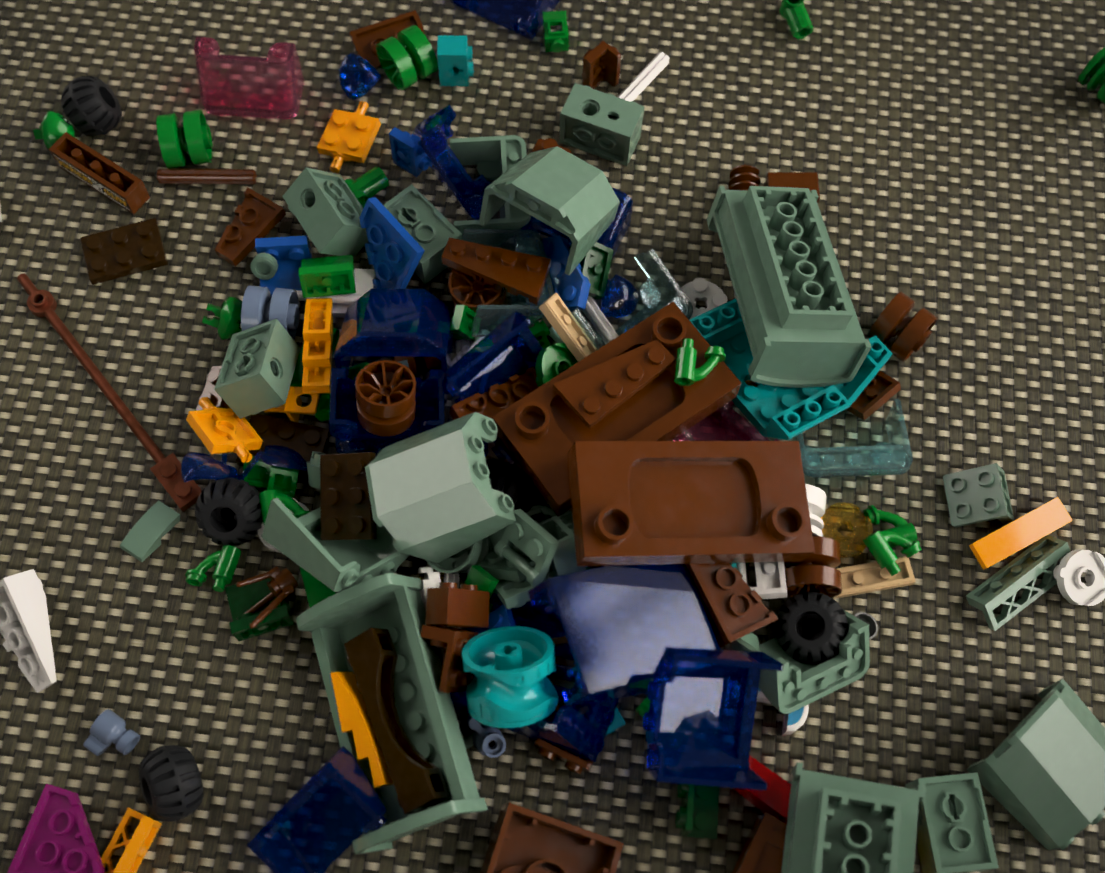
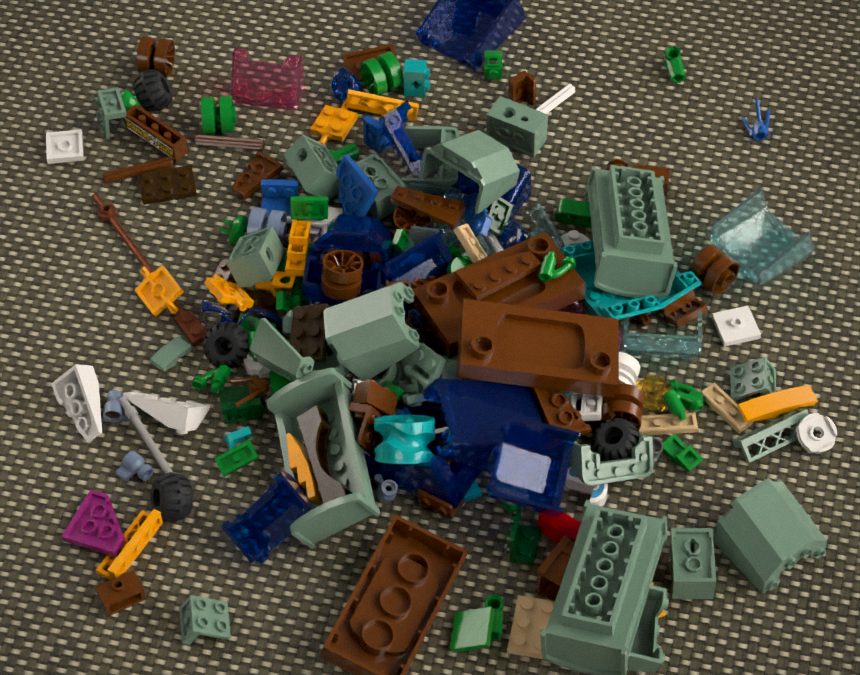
camera: 10 degrees right, 15 degrees down
sand green tile [250,253,278,280] -> none
none -> sand green bracket [95,87,126,140]
none -> reddish brown axle [103,156,173,183]
none -> sand blue piece [103,390,131,422]
none -> light grey bar [119,396,173,473]
none -> white wedge [123,392,210,434]
none -> light orange plate [134,265,184,316]
none -> reddish brown wheel [136,36,175,76]
none -> green plate [214,440,259,477]
none -> teal tile [224,426,251,450]
none -> green slope [276,291,310,314]
none -> light orange fence [346,89,419,121]
none -> green beam [555,199,592,228]
none -> green slope [662,433,704,472]
none -> tan tile [701,382,754,433]
none -> clear light blue windscreen [709,188,814,285]
none -> white plate [712,306,761,347]
none -> blue plant [742,98,770,141]

